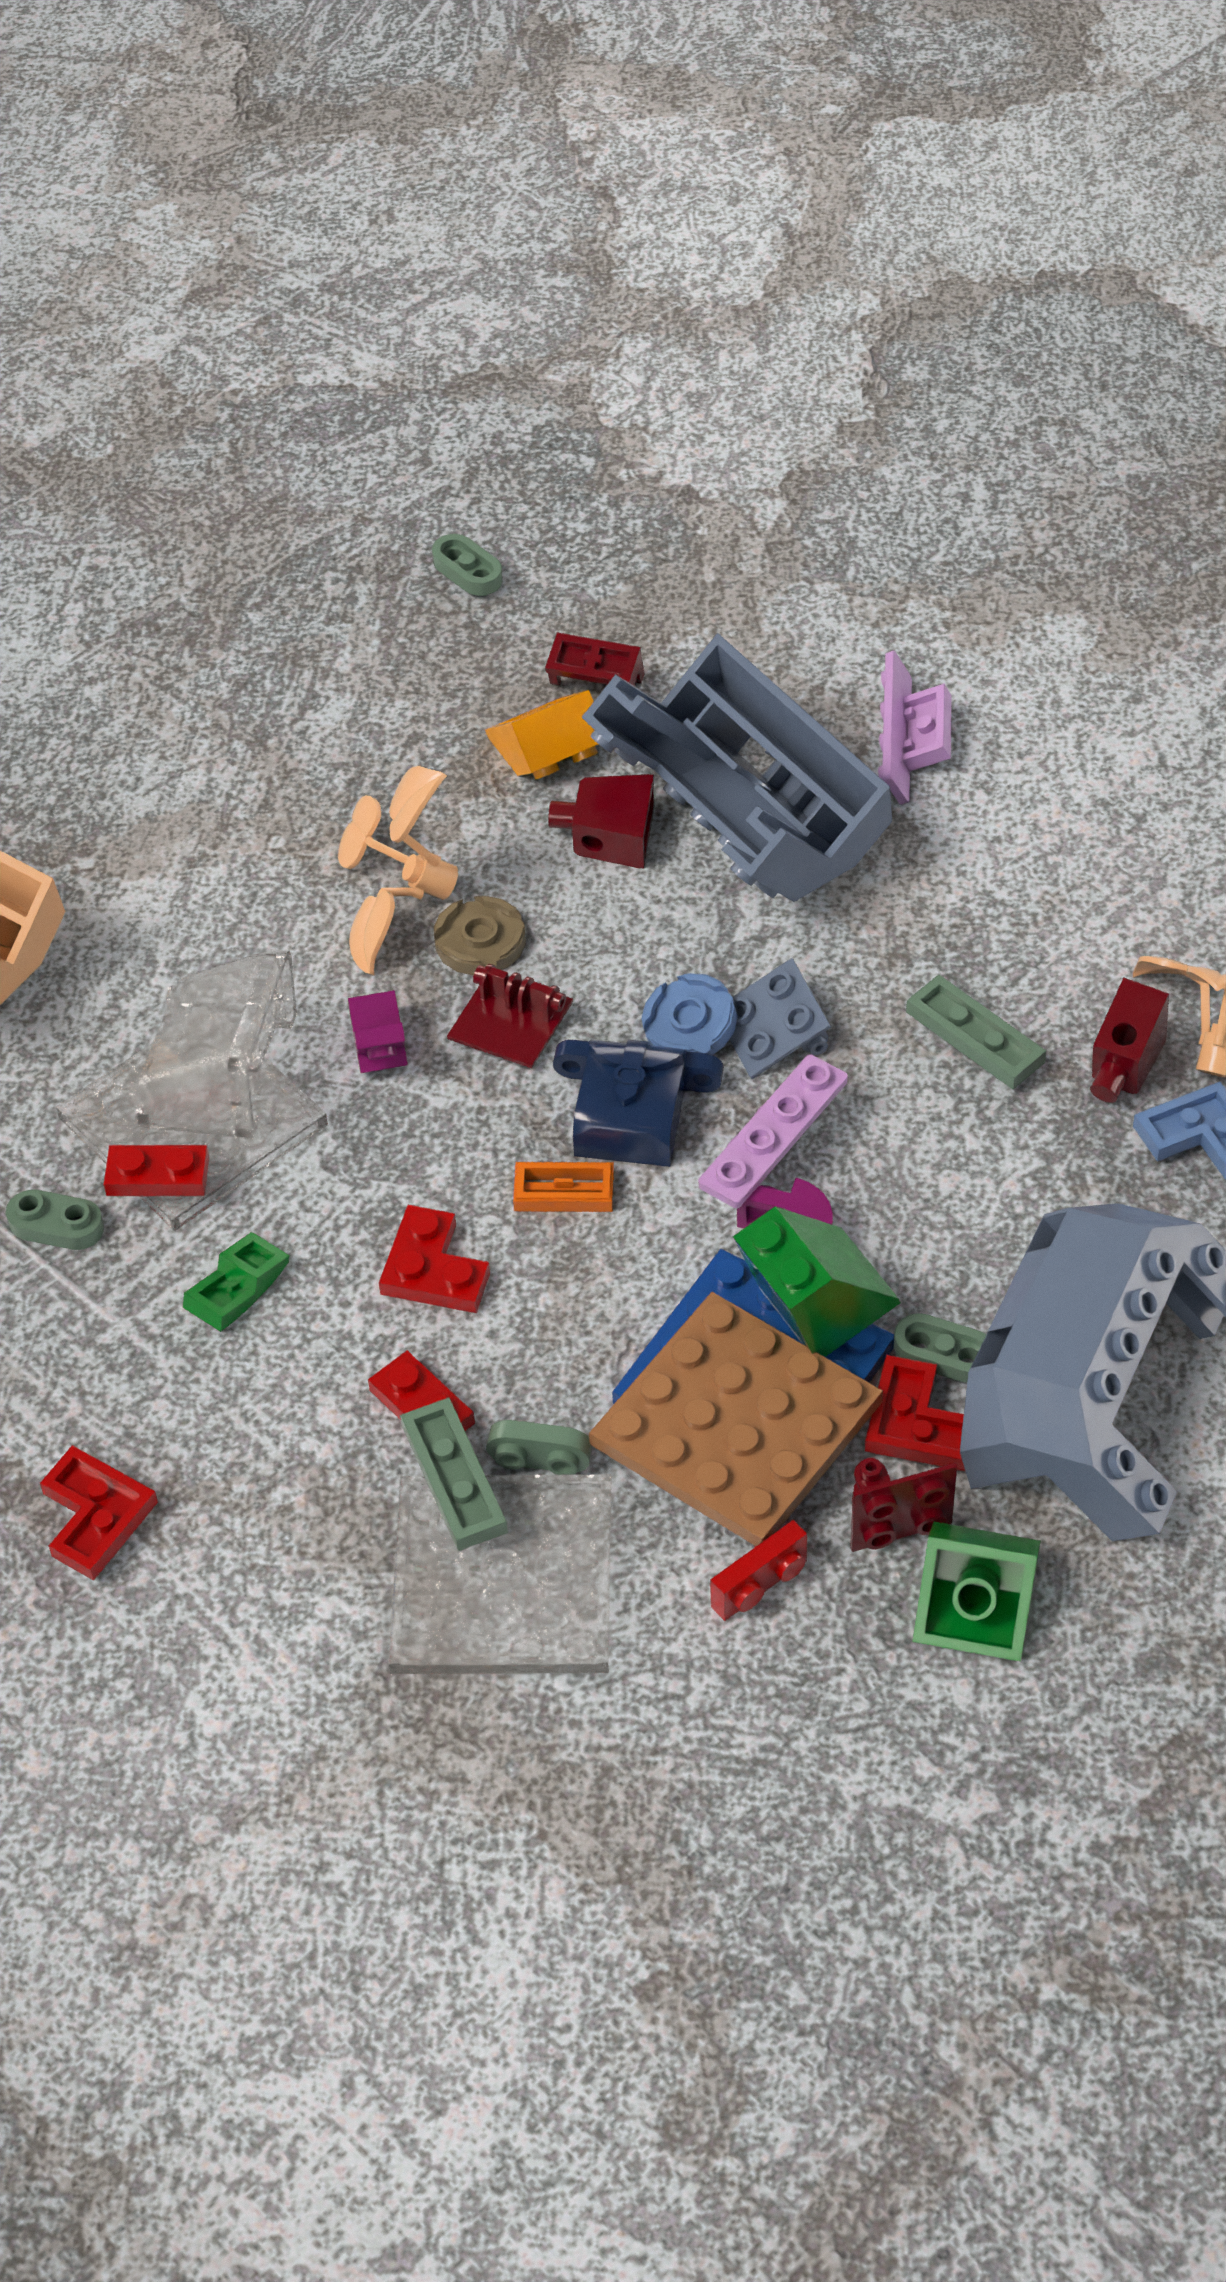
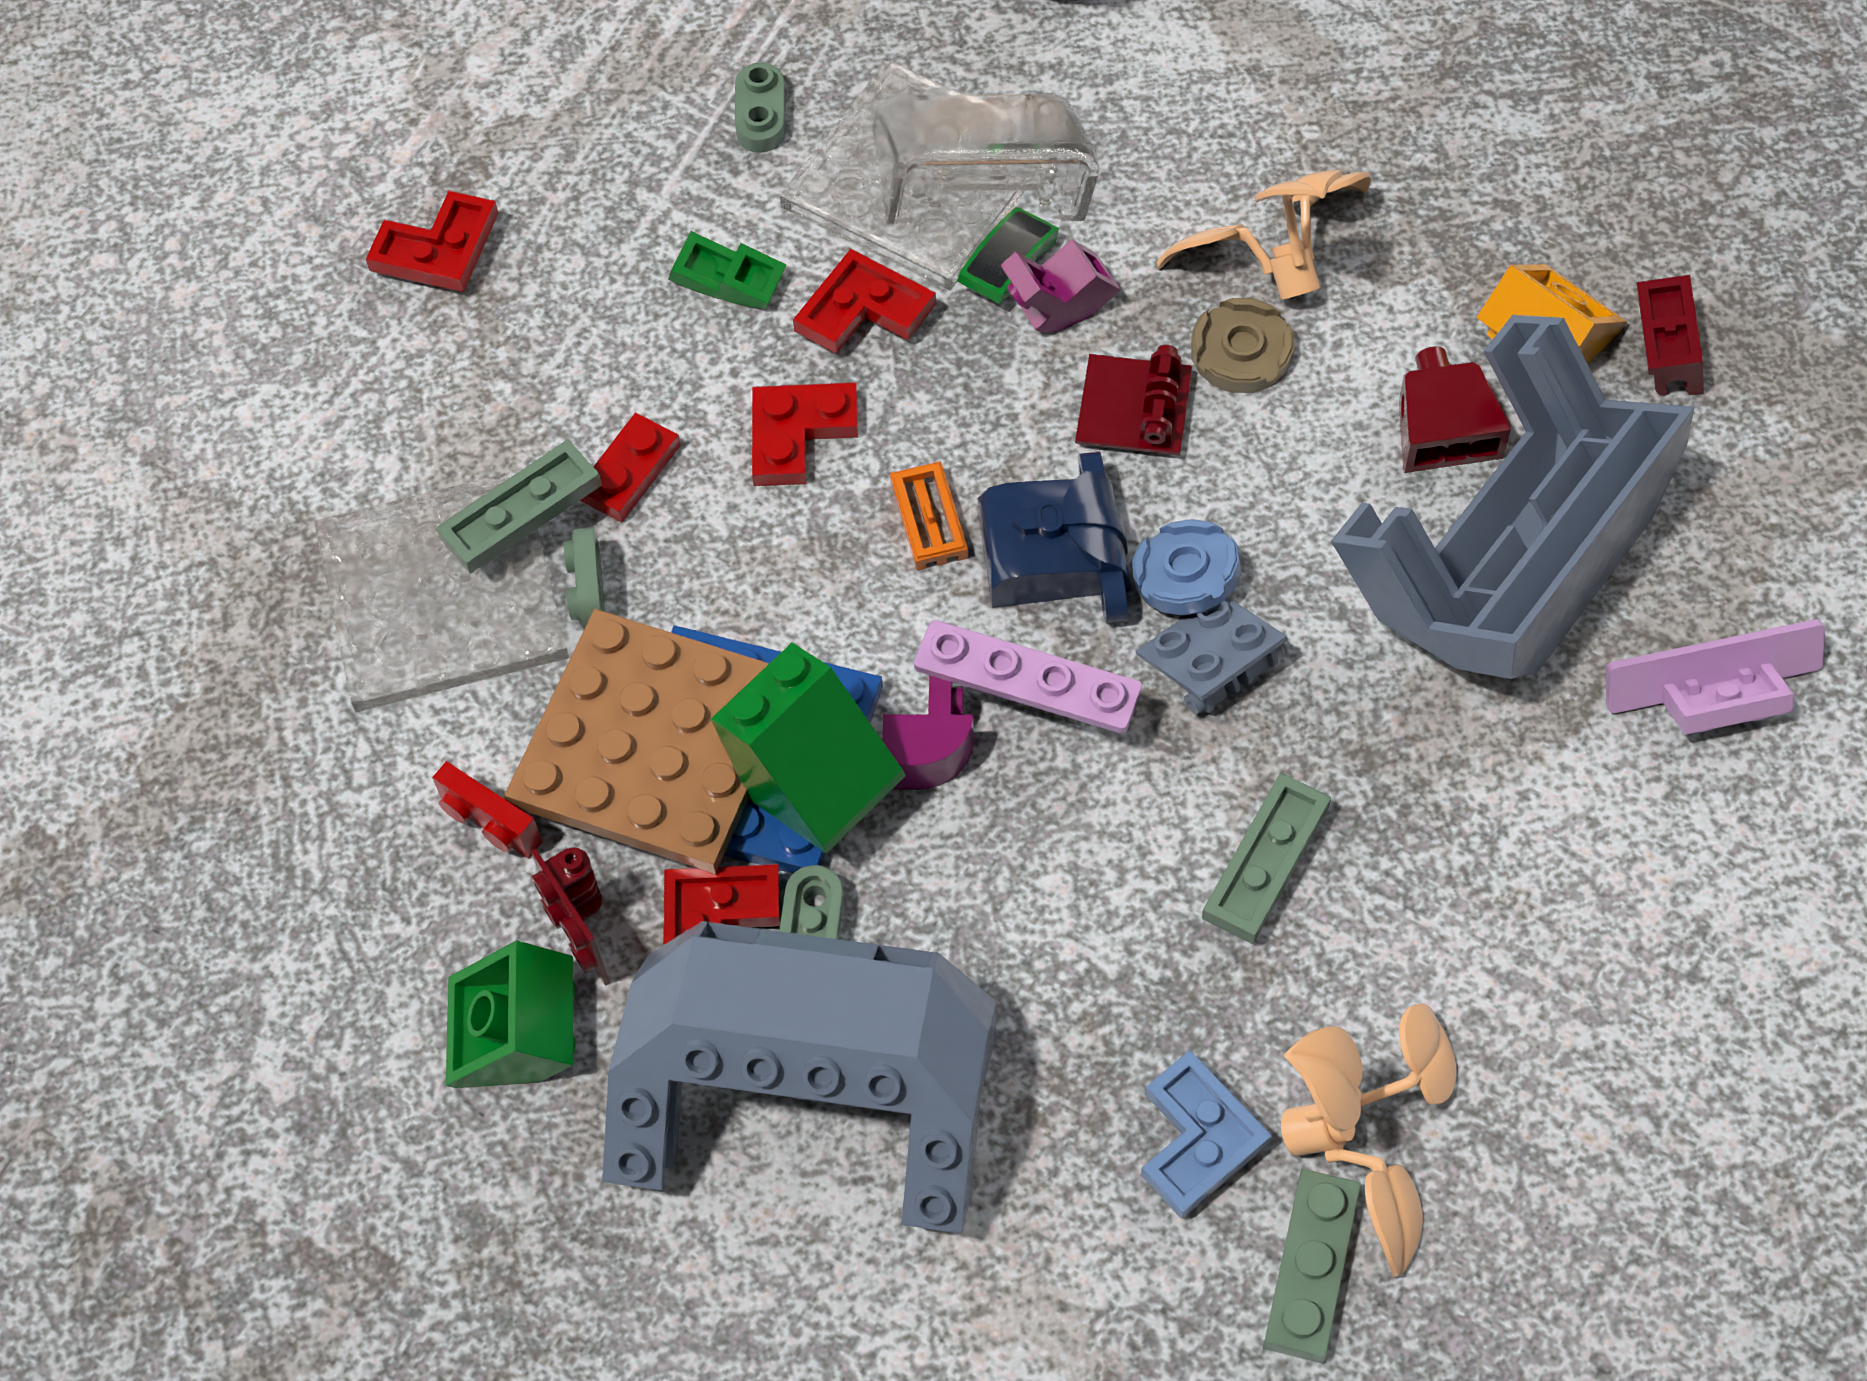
camera: 75 degrees right, 10 degrees up
red plate [103,1145,210,1196] -> none
sand green plate [432,534,503,596] -> none
dark red torso [1090,977,1169,1103] -> none
none -> red plate [793,248,936,354]
none -> slope [957,206,1059,304]

